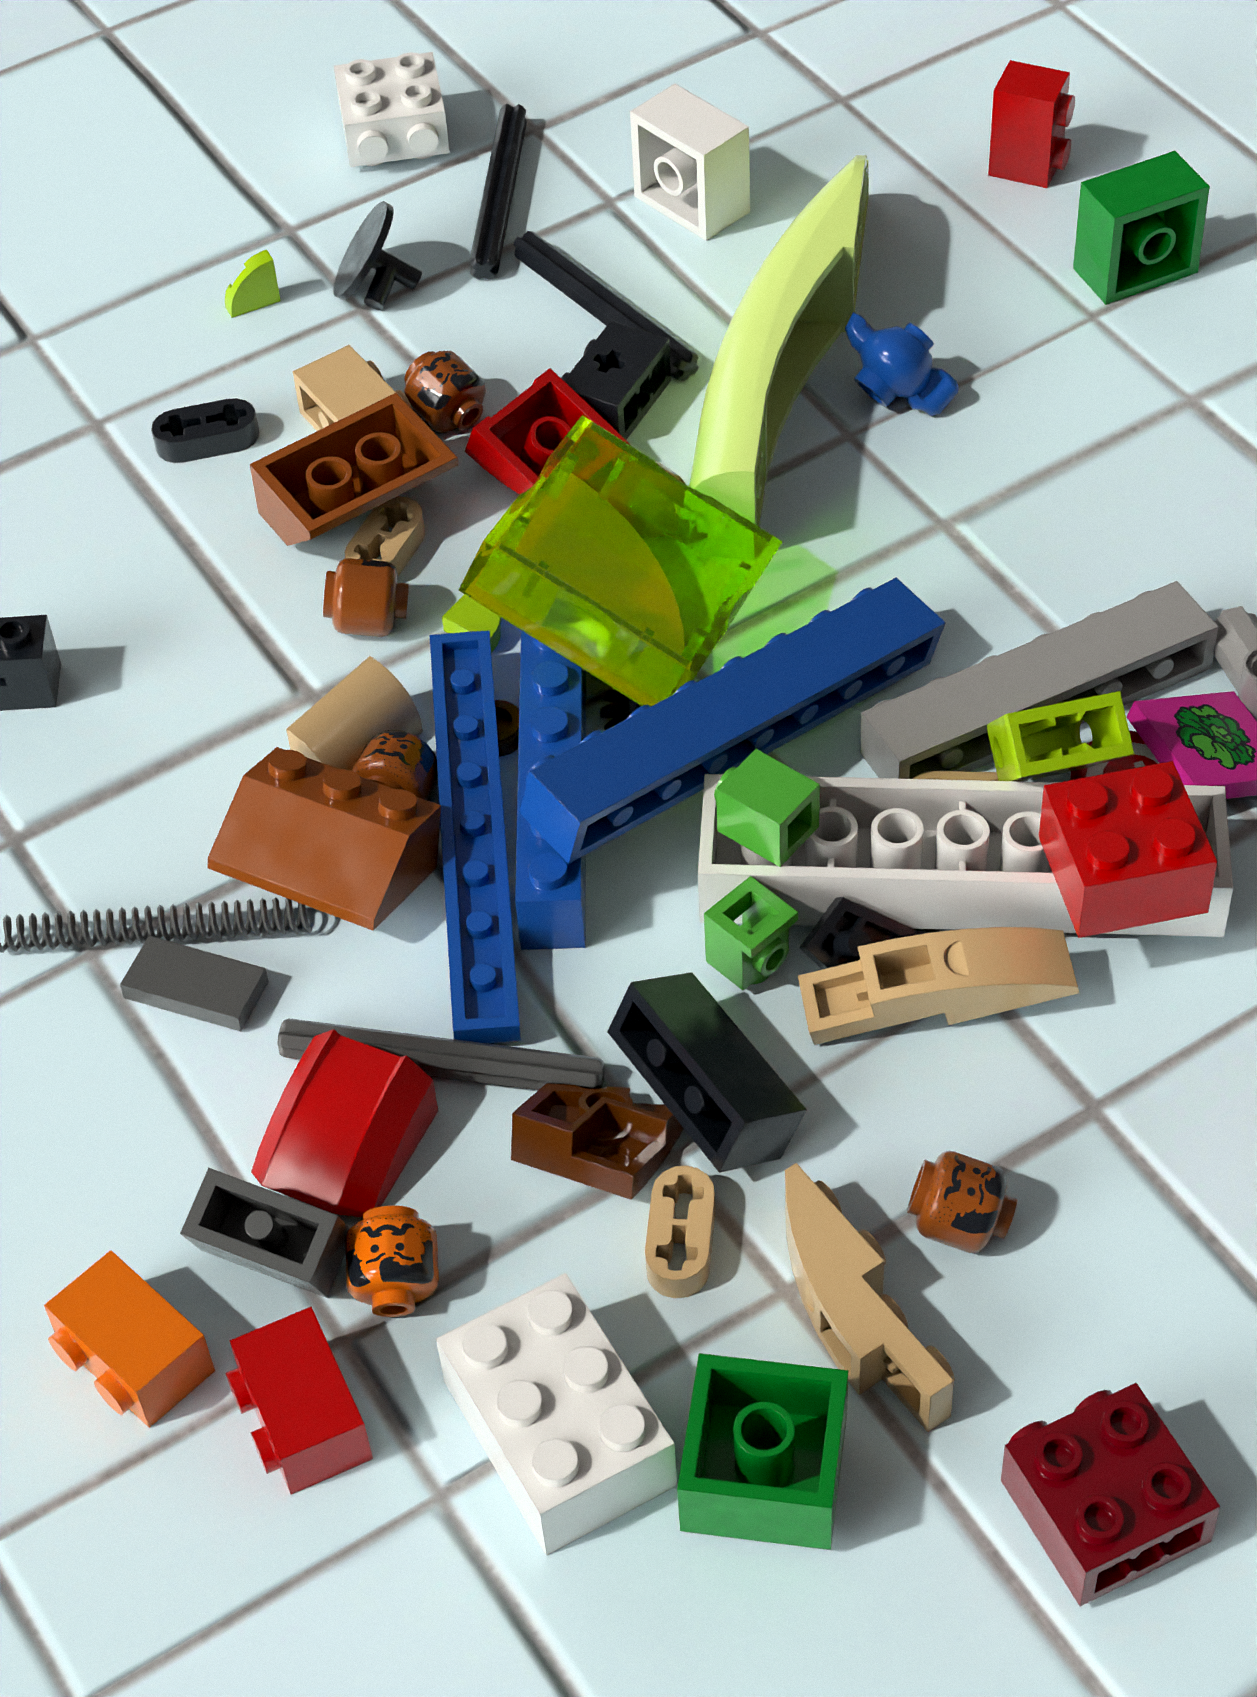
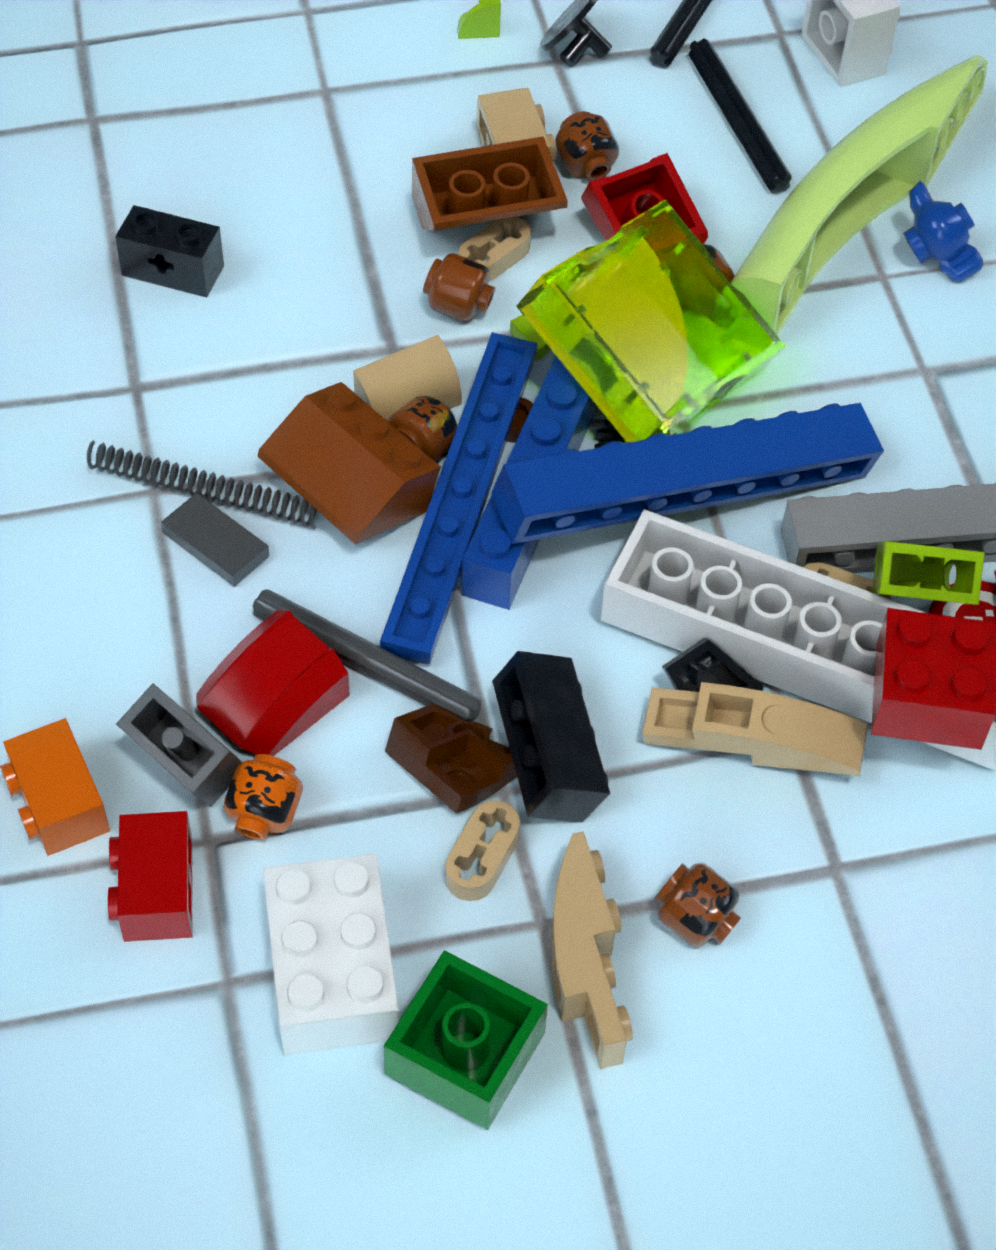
camera: 15 degrees right, 5 degrees up
black beam [151,398,259,463] -> none
black brick [561,321,671,440] -> none
bright green brick [704,876,798,991] -> none
bright green brick [714,749,820,867] -> none
dark red brick [1001,1383,1221,1606] -> none

